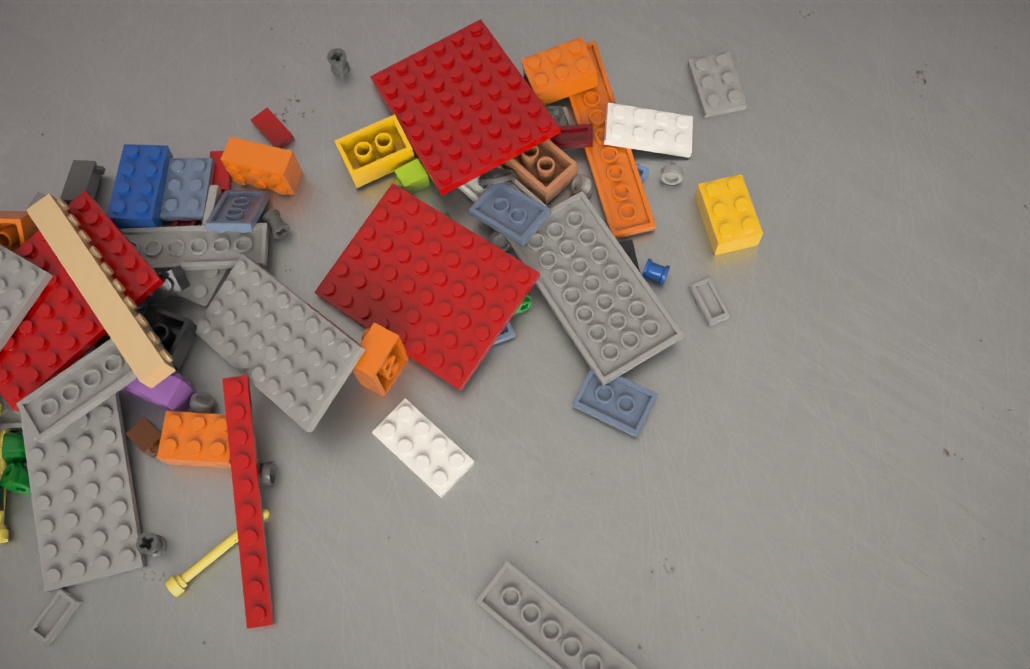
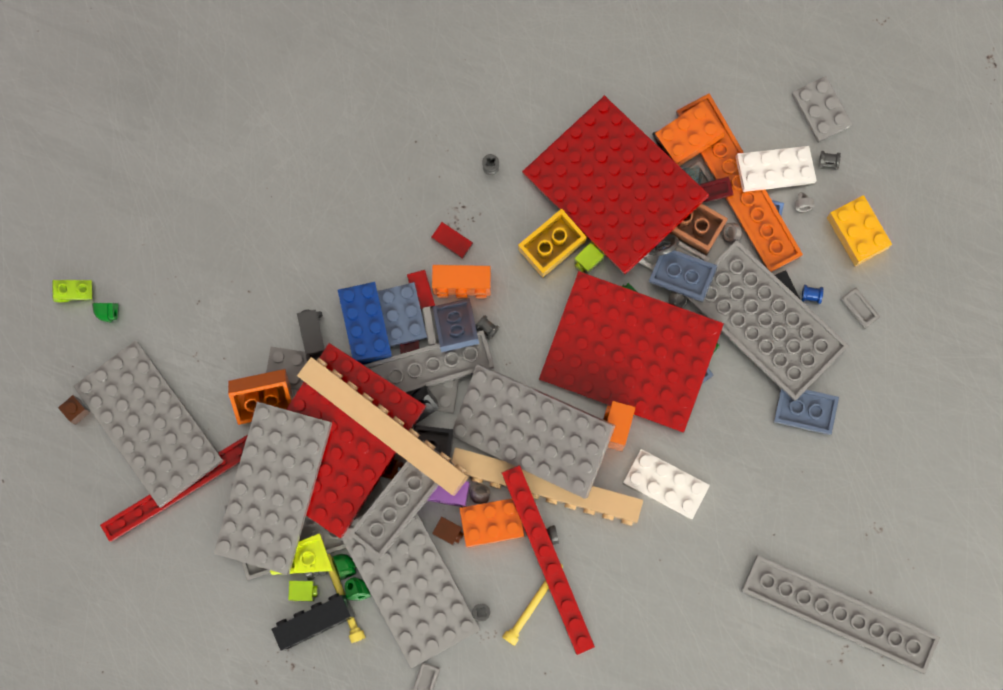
camera: 15 degrees left, 10 degrees up
none -> tan brick [451,447,643,526]
none -> dark grey bush [819,151,841,169]

